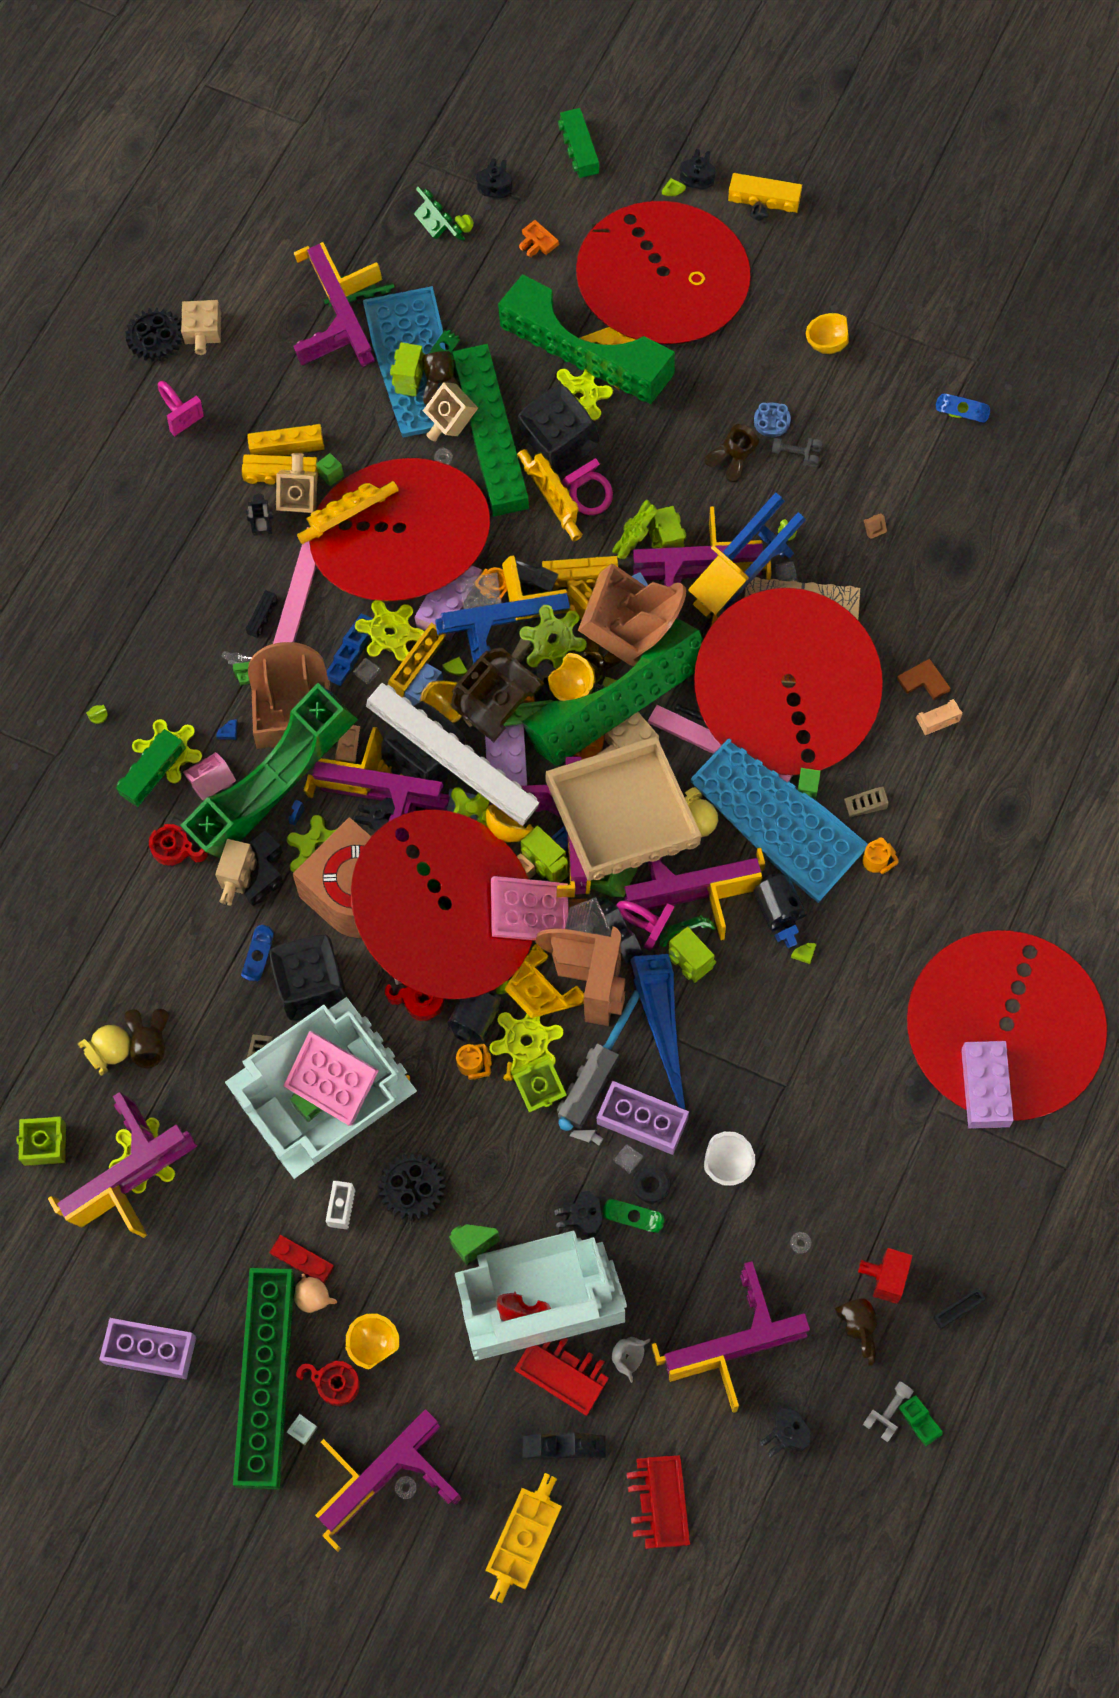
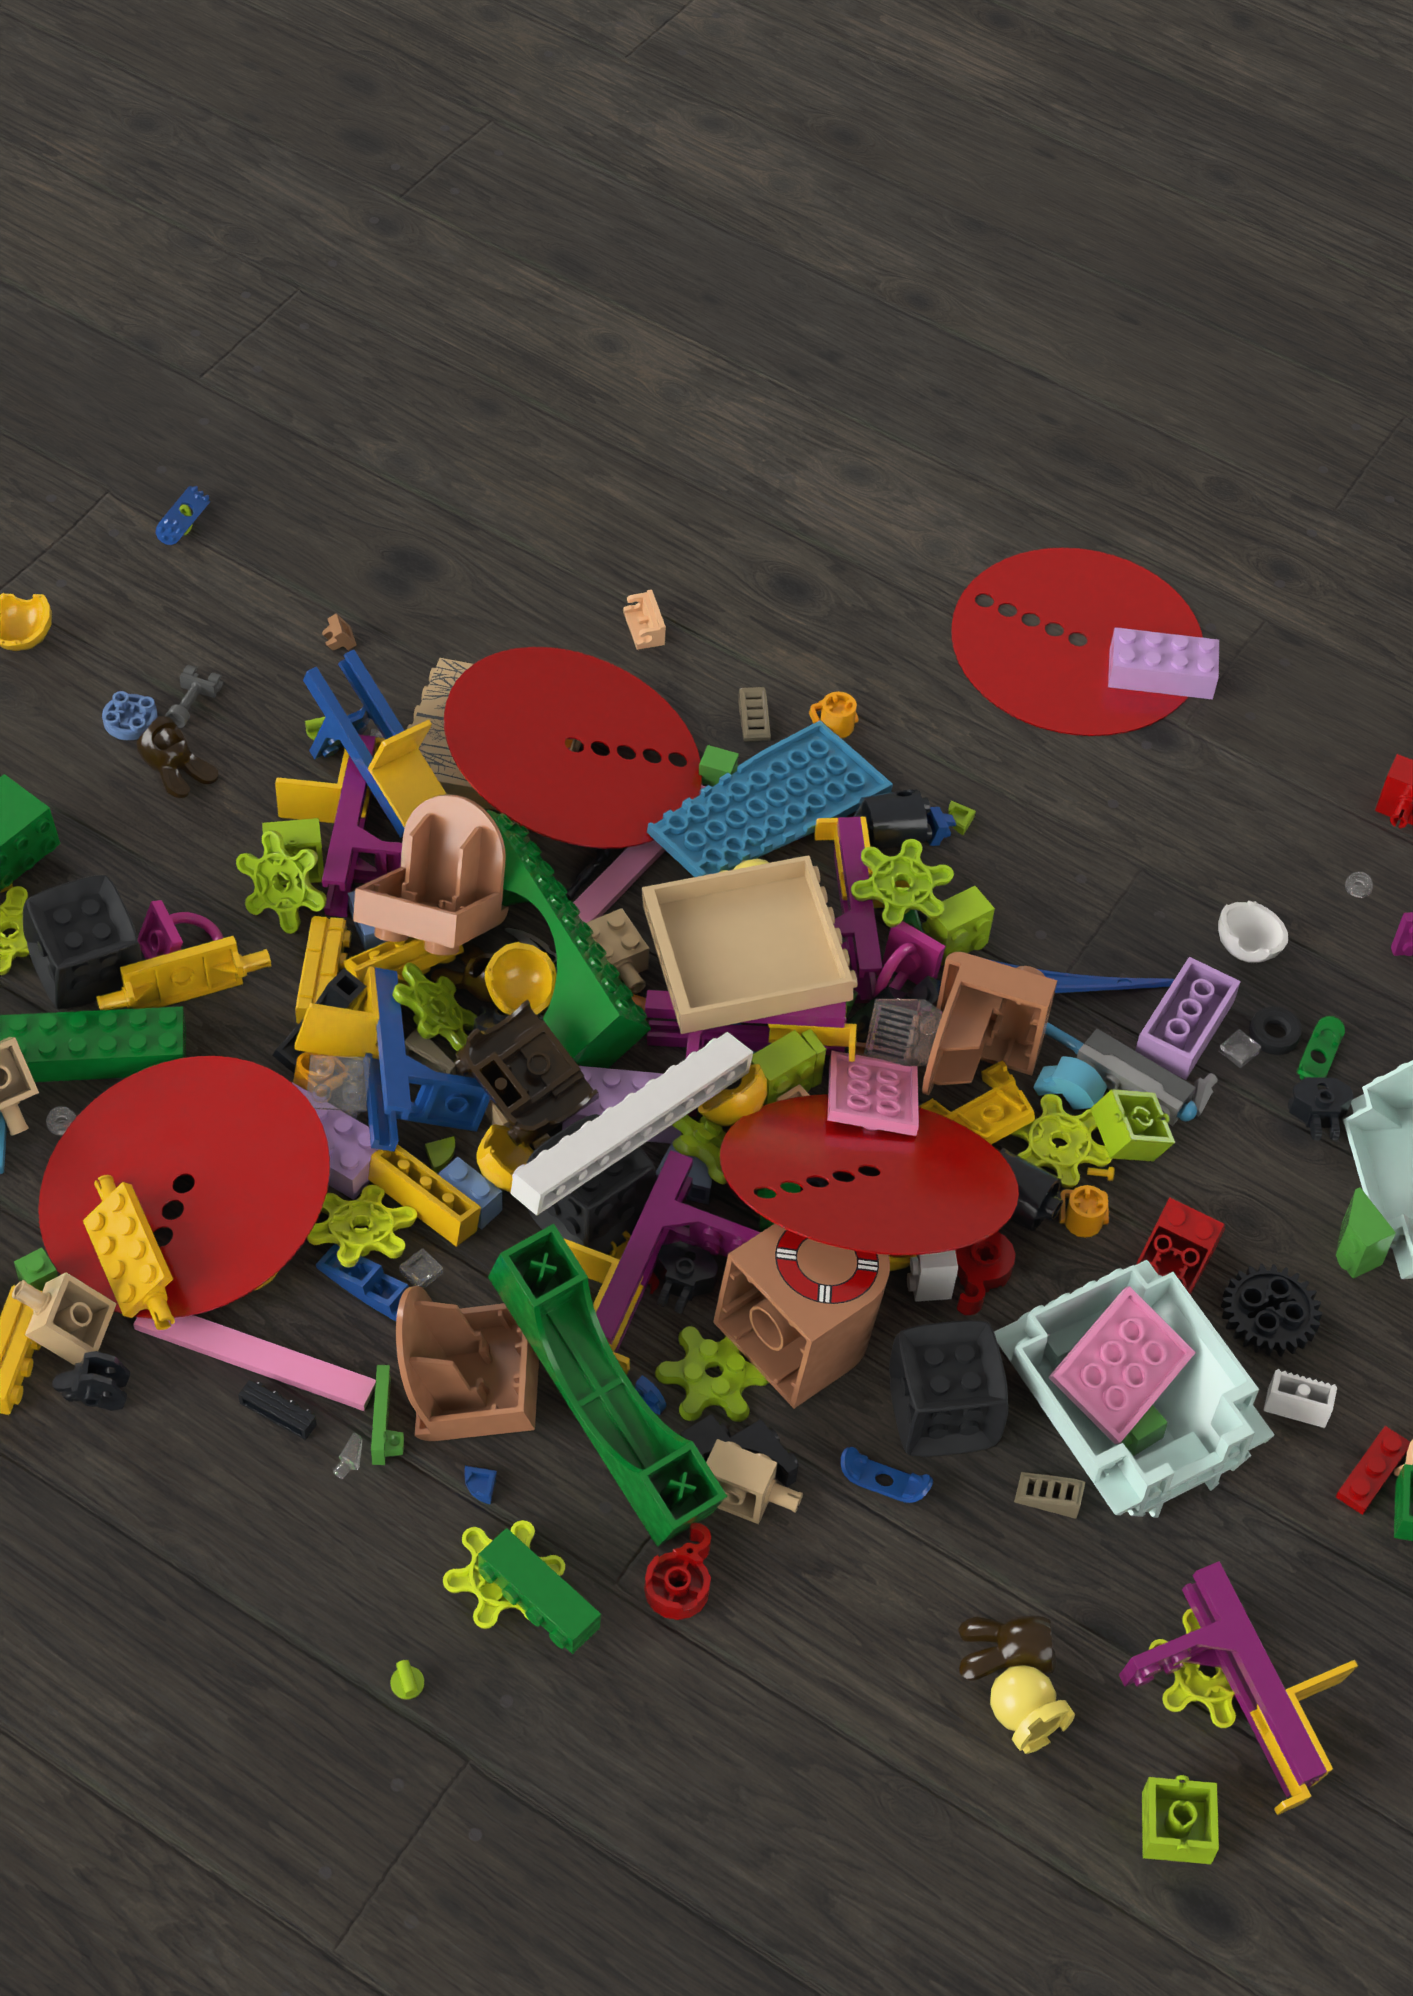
camera: 90 degrees left, 15 degrees down
bright pink slope [183,752,236,801] -> none
dark orange tile [897,659,951,700] -> none
none -> lime plate [851,839,954,927]
none -> medium azure brick [1033,1056,1107,1110]
none -> red slope [1136,1197,1225,1295]

